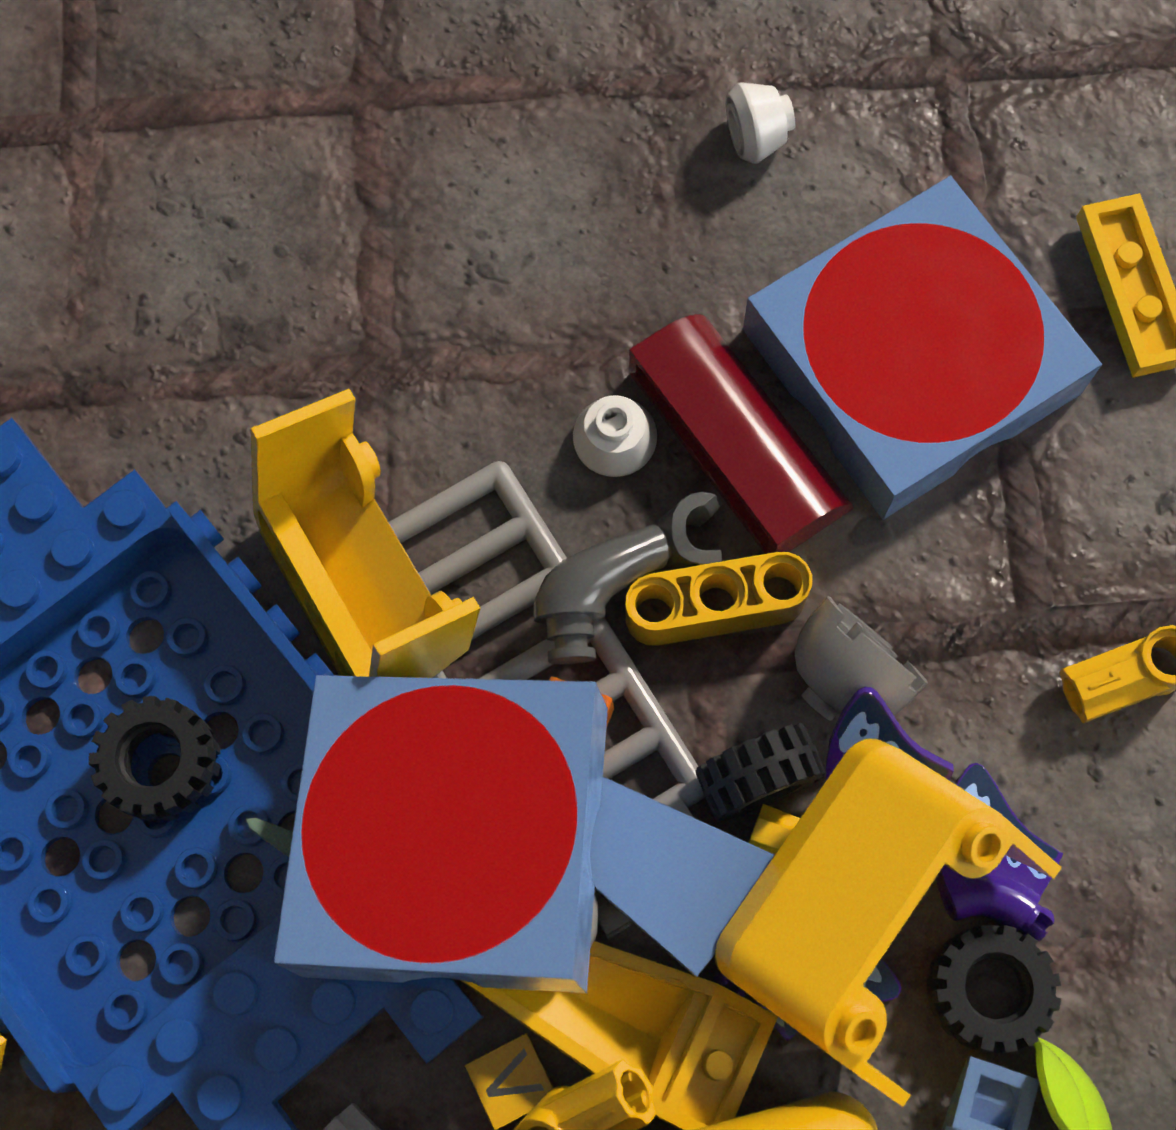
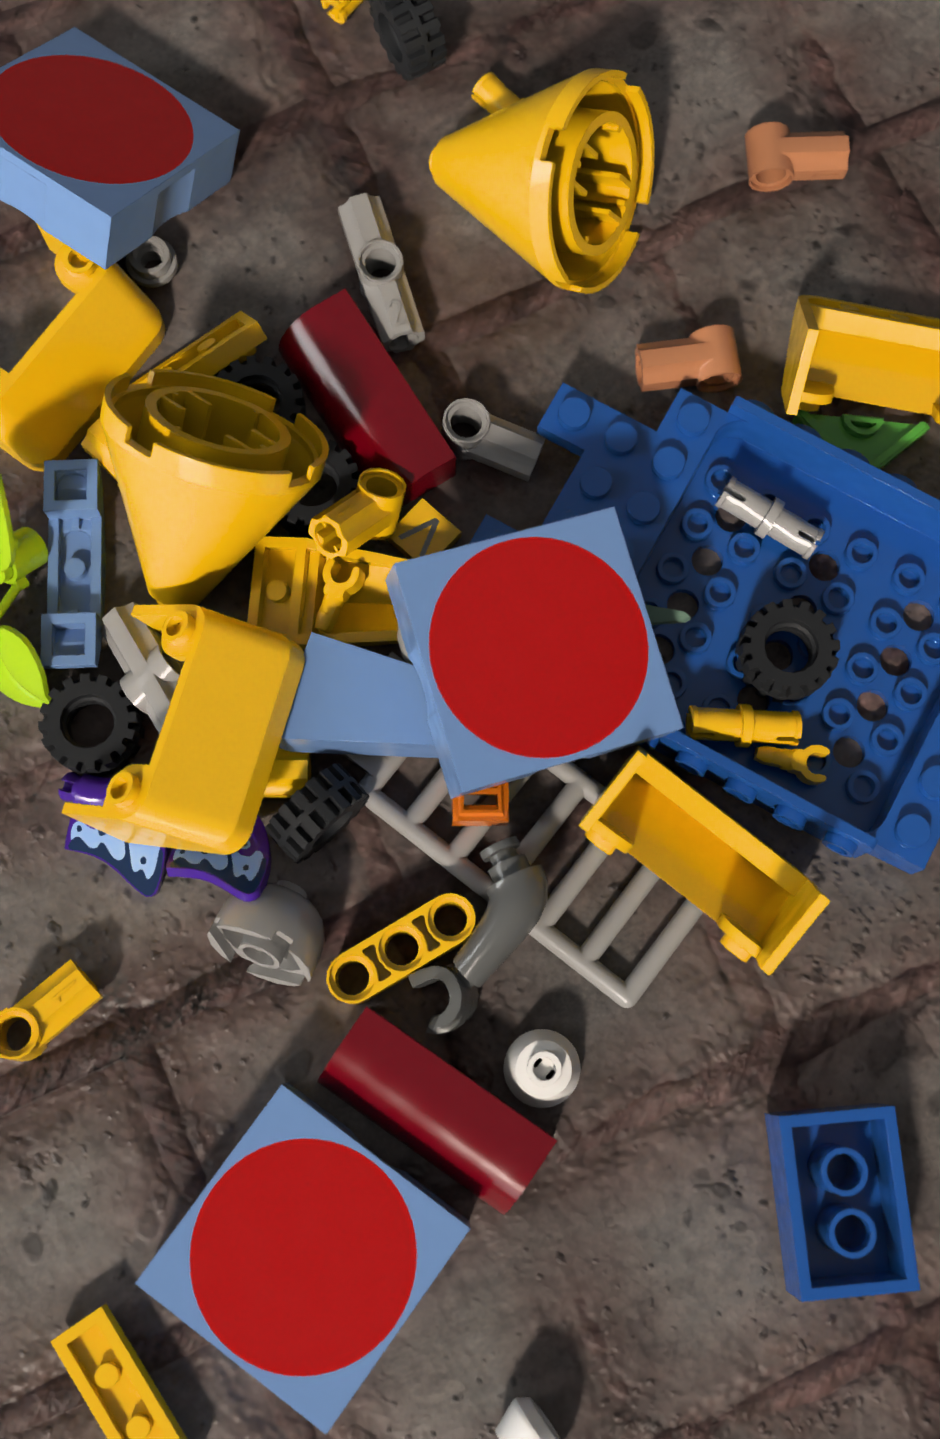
camera: 150 degrees right, 5 degrees up
none -> light grey piece [101,602,184,734]
none -> yellow piece [315,559,365,633]
none -> yellow pin [685,704,802,748]
none -> light grey pin [714,476,825,560]
none -> yellow piece [754,745,830,785]
none -> blue brick [764,1103,920,1302]

